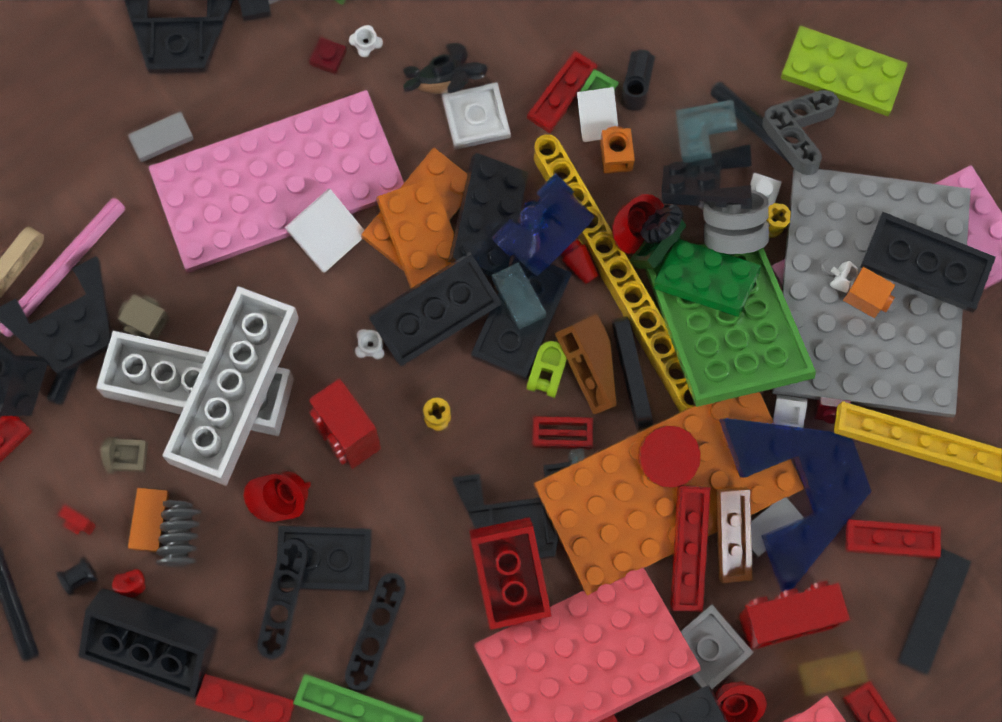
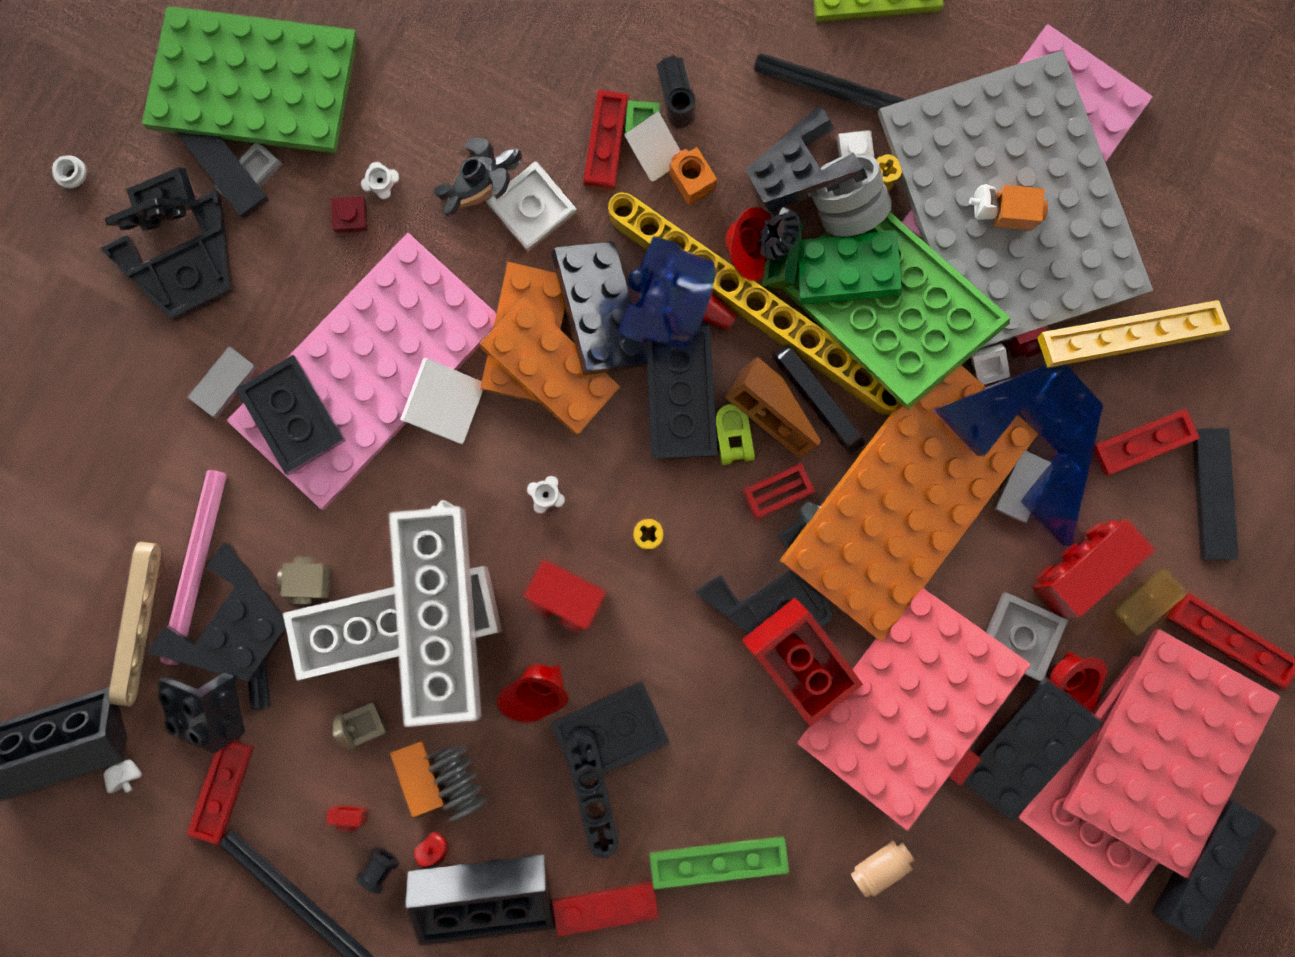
camera: 25 degrees left, 10 degrees up
black beam [345,573,406,692] -> none
black plate [368,252,502,367] -> none
clear light blue plate [492,262,546,330] -> none
red tile [638,426,701,488] -> none
red tile [670,485,711,612] -> none
clear light blue plate [676,100,738,163] -> none
plate [717,487,752,583] -> none
dark grey beam [762,90,839,175] -> none
black plate [860,212,996,313] -> none
none -> black plate [235,355,346,475]

